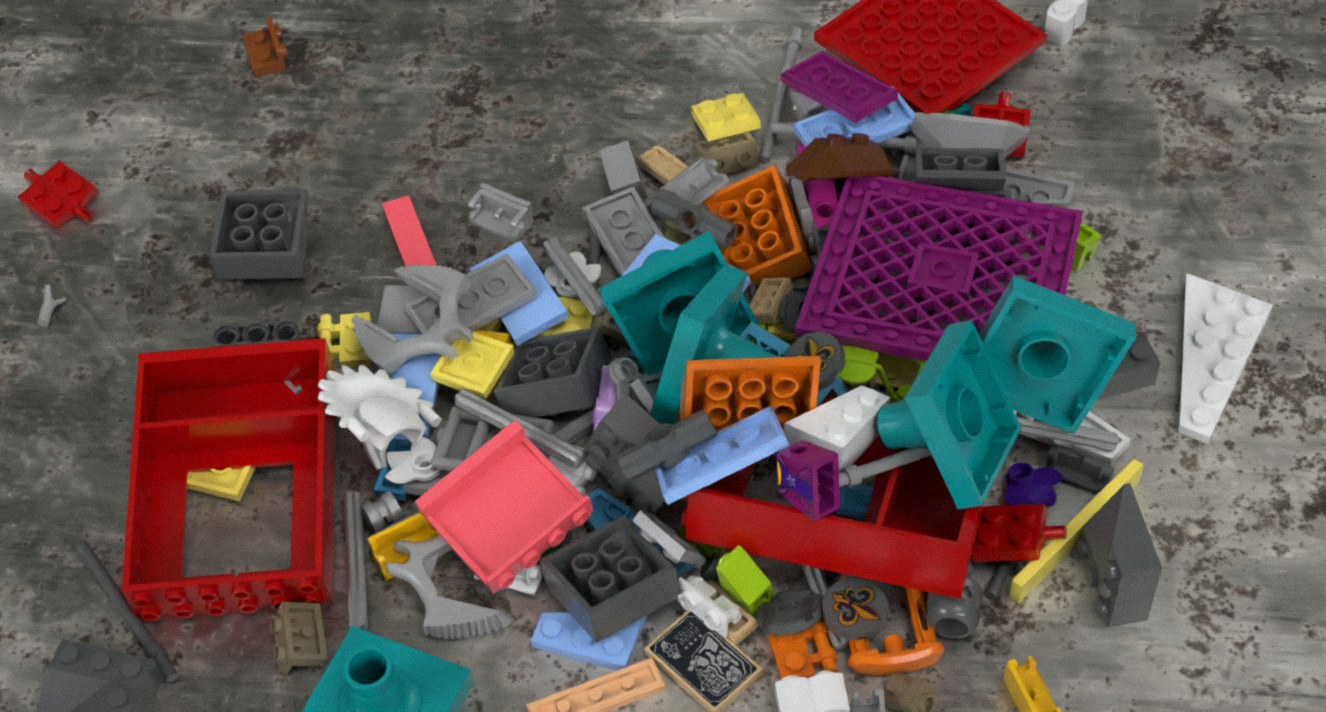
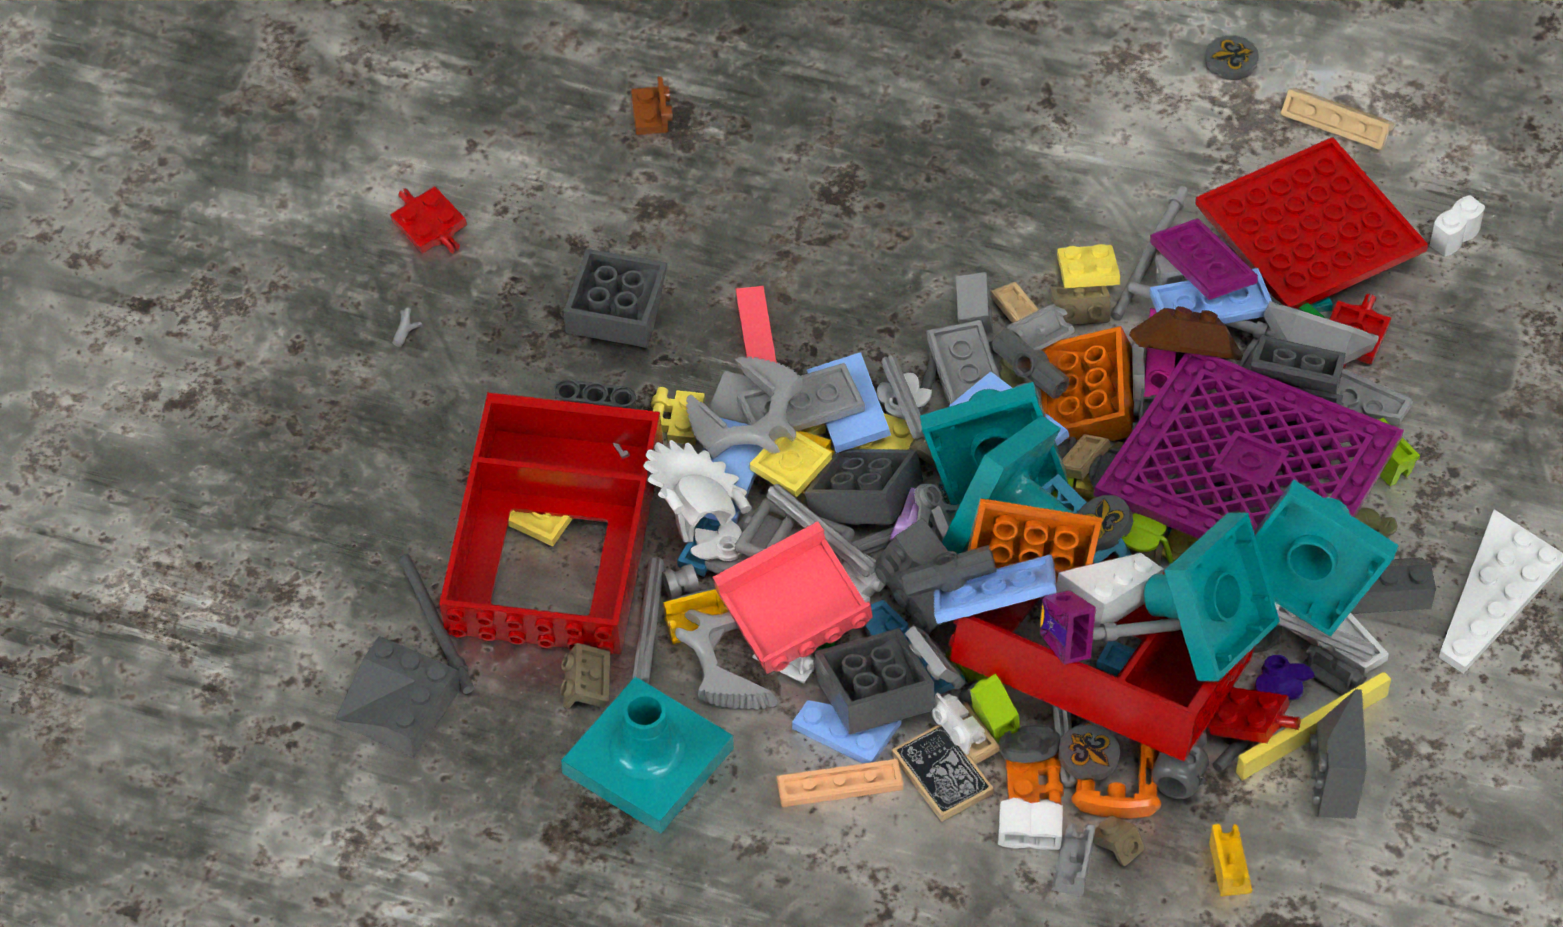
camera: 10 degrees right, 0 degrees up
light grey hinge [468,183,534,243] -> none

